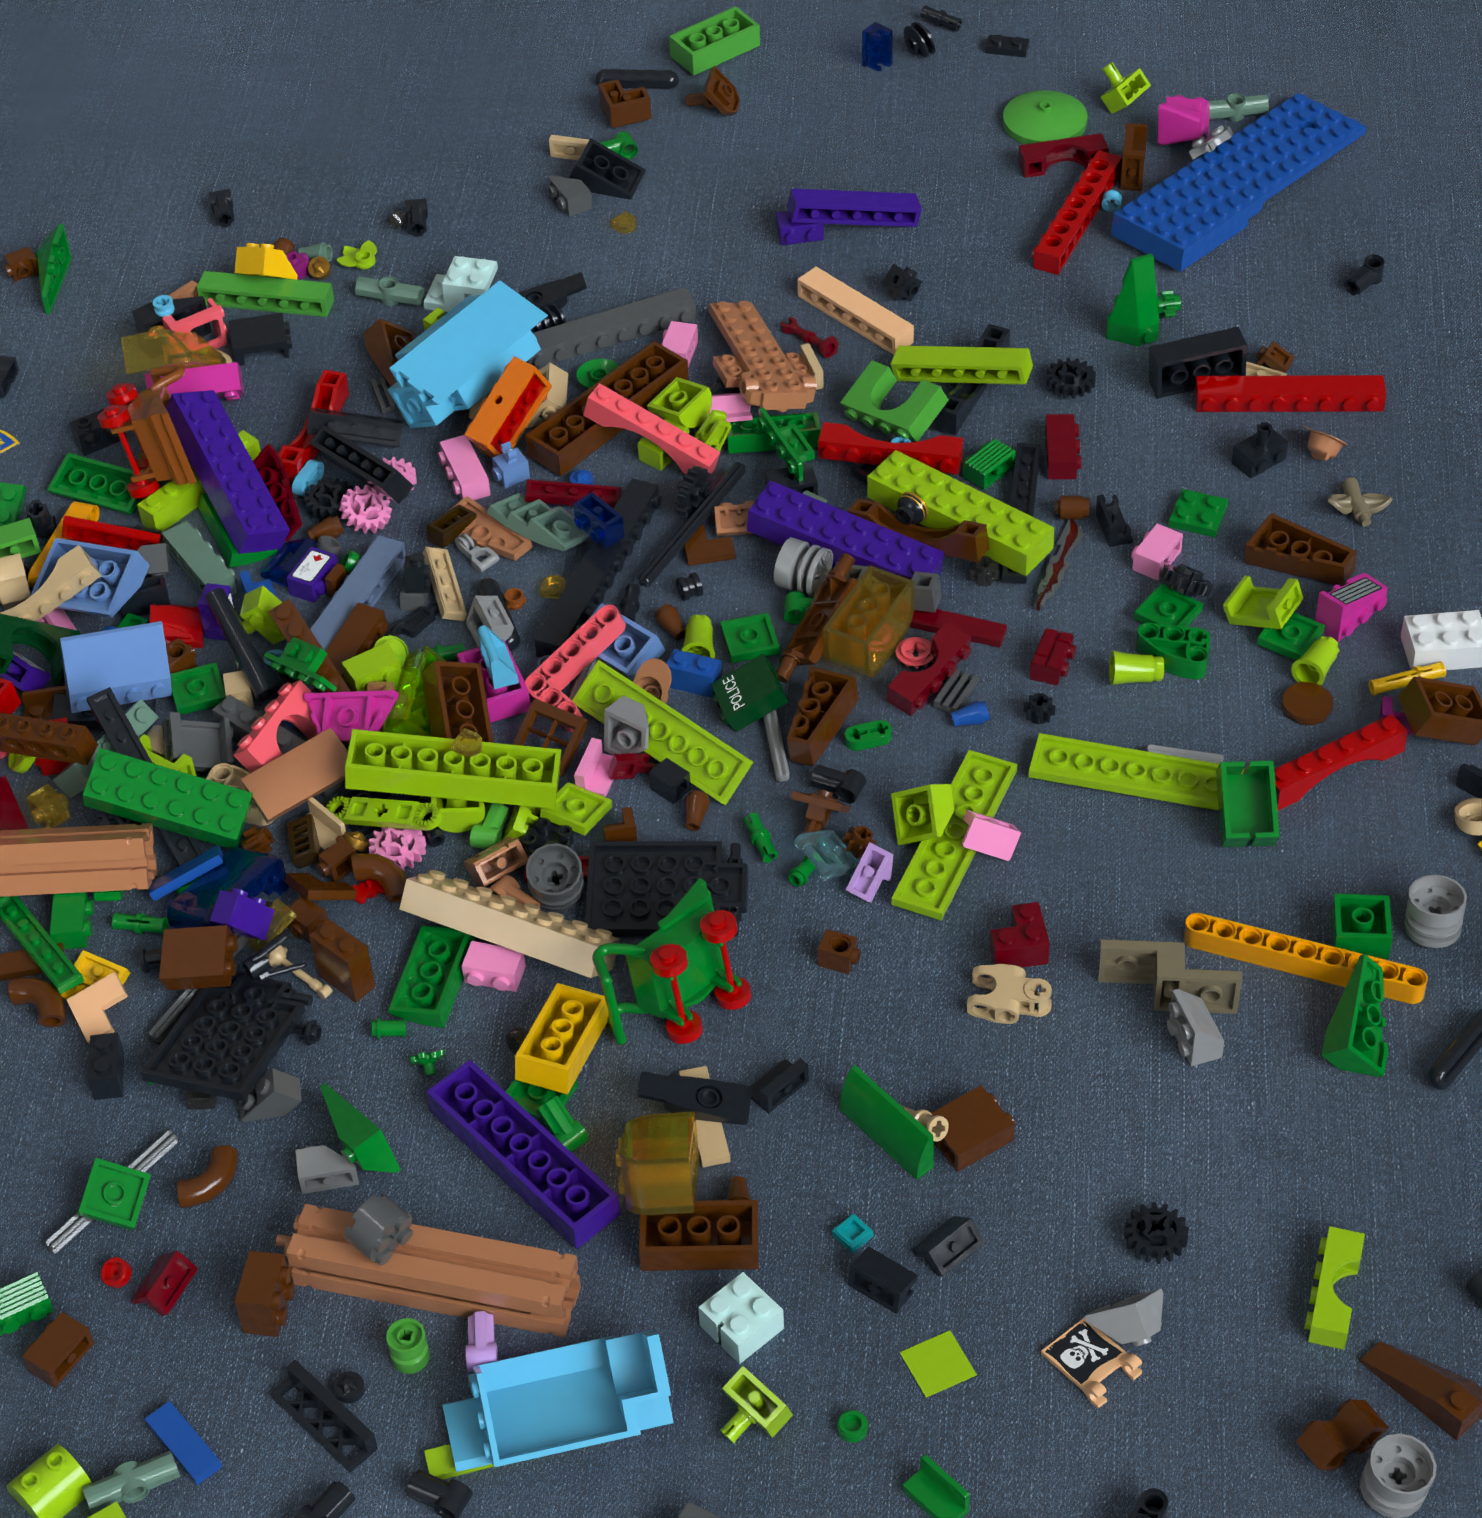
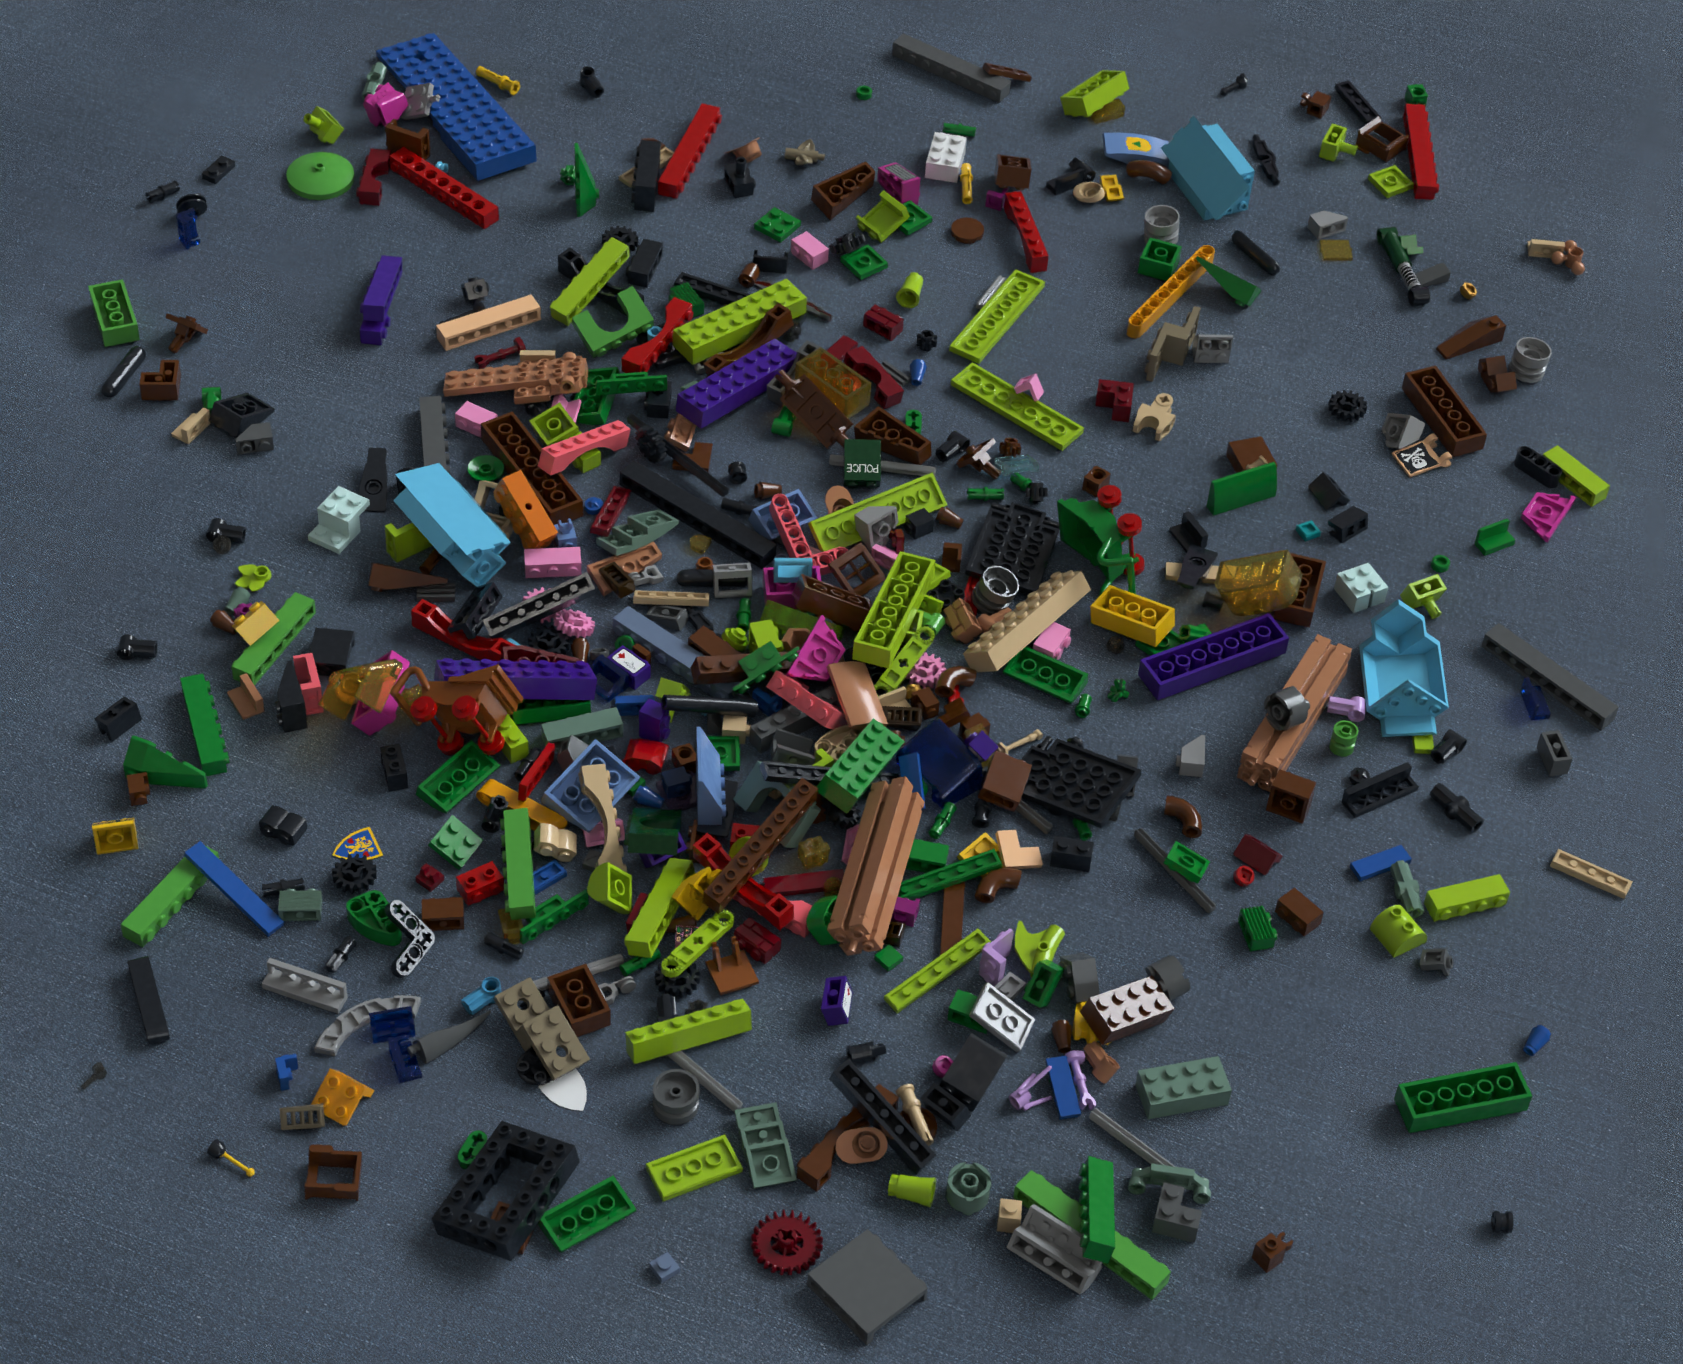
camera: 80 degrees left, 0 degrees up
medium azure bush [153,295,175,317] -> none
black plant [242,929,307,982] -> none
pearl gold tile [308,256,331,280] -> none
reddish brown brick [309,919,375,1003] -> none
green wedge [320,1083,401,1173] -> none
sand green piece [355,276,424,306] -> none
black brick [404,554,431,593] -> none
clear yellow tile [451,728,482,757] -> none
clear blue brick [573,492,625,549] -> none
clear yellow tile [610,211,637,234] -> none
blue brick [666,649,722,698] -> none
lime plant [681,614,715,659] -> none
lime piece [694,410,732,452] -> none
green plate [720,613,780,663] -> none
light grey wheel [774,537,833,598] -> none
lavender slope [846,842,893,903] -> none
lime slope [891,784,954,845] -> none
black piece [895,492,929,525] -> none
lime sticker [899,1330,977,1398] -> none
dark red brick [1045,414,1081,480] -> none
green beam [1136,623,1211,680] -> none
green piece [1216,761,1280,847] -> none
lime plant [1291,636,1340,685] -> none
lime arch [1304,1226,1365,1350] -> none
none -> black hinge [94,697,142,742]
none -> green brick [180,673,230,776]
none -> black piece [439,301,485,324]
none -> yellow pin [476,66,520,95]
none -> black brick [626,239,663,288]
none -> black gear [1026,483,1048,502]
none -> reddish brown brick [1402,365,1487,457]

